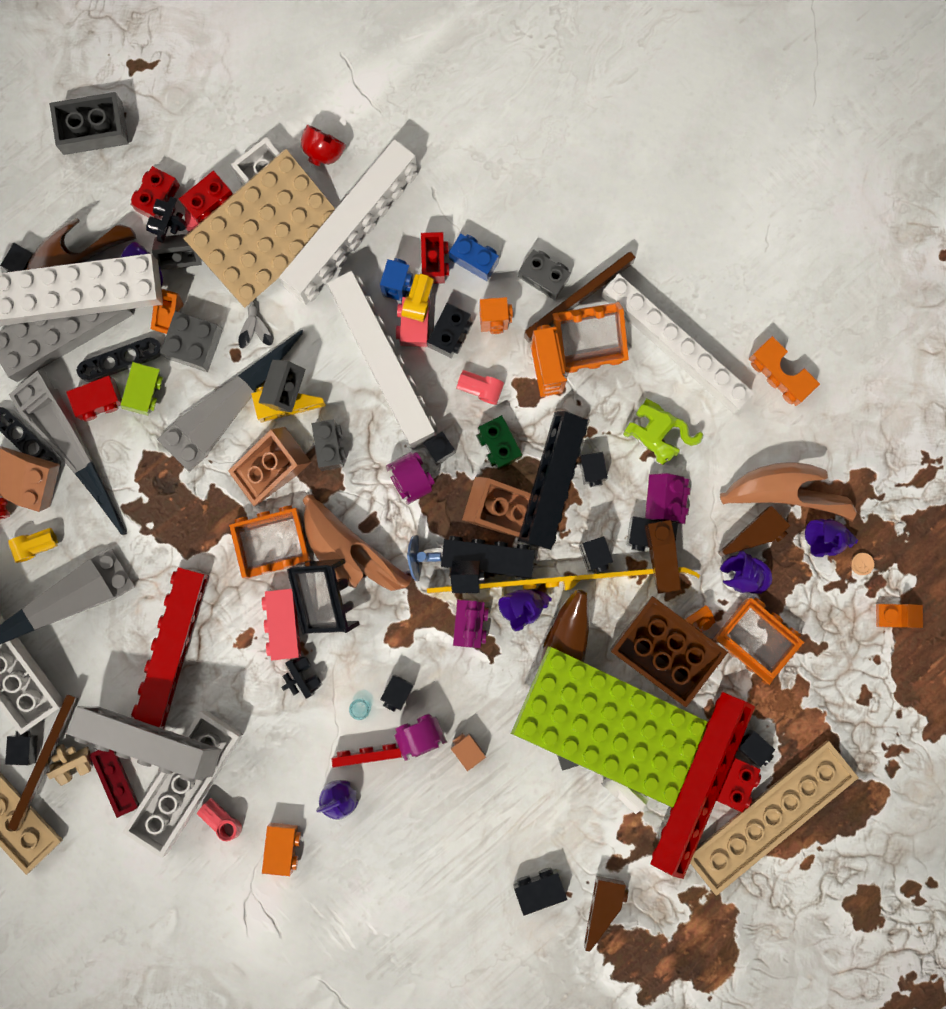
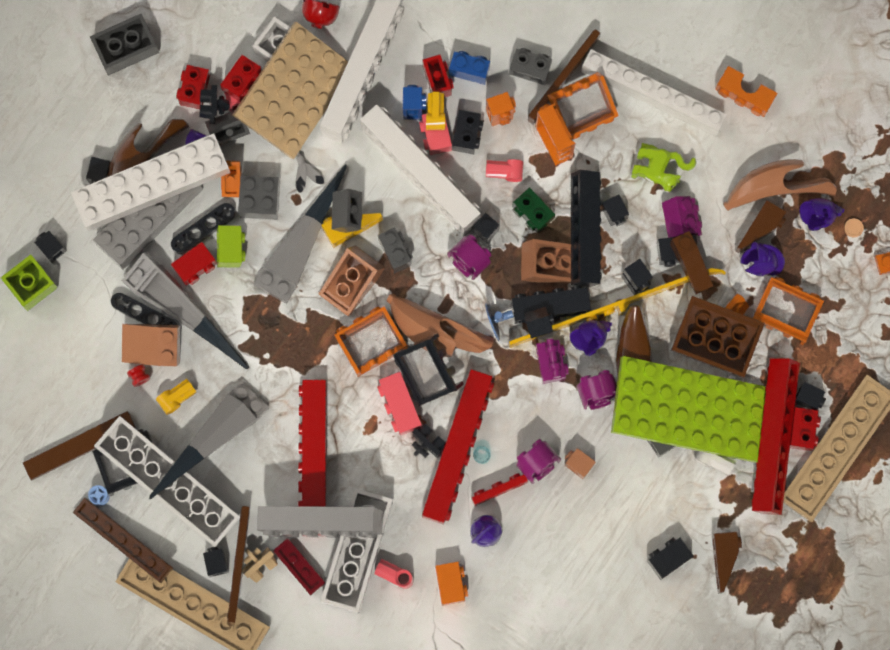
camera: 15 degrees left, 5 degrees down
black brick [380,674,414,712] -> none
none -> red brick [422,369,495,525]
none -> magenta brick [577,370,617,410]

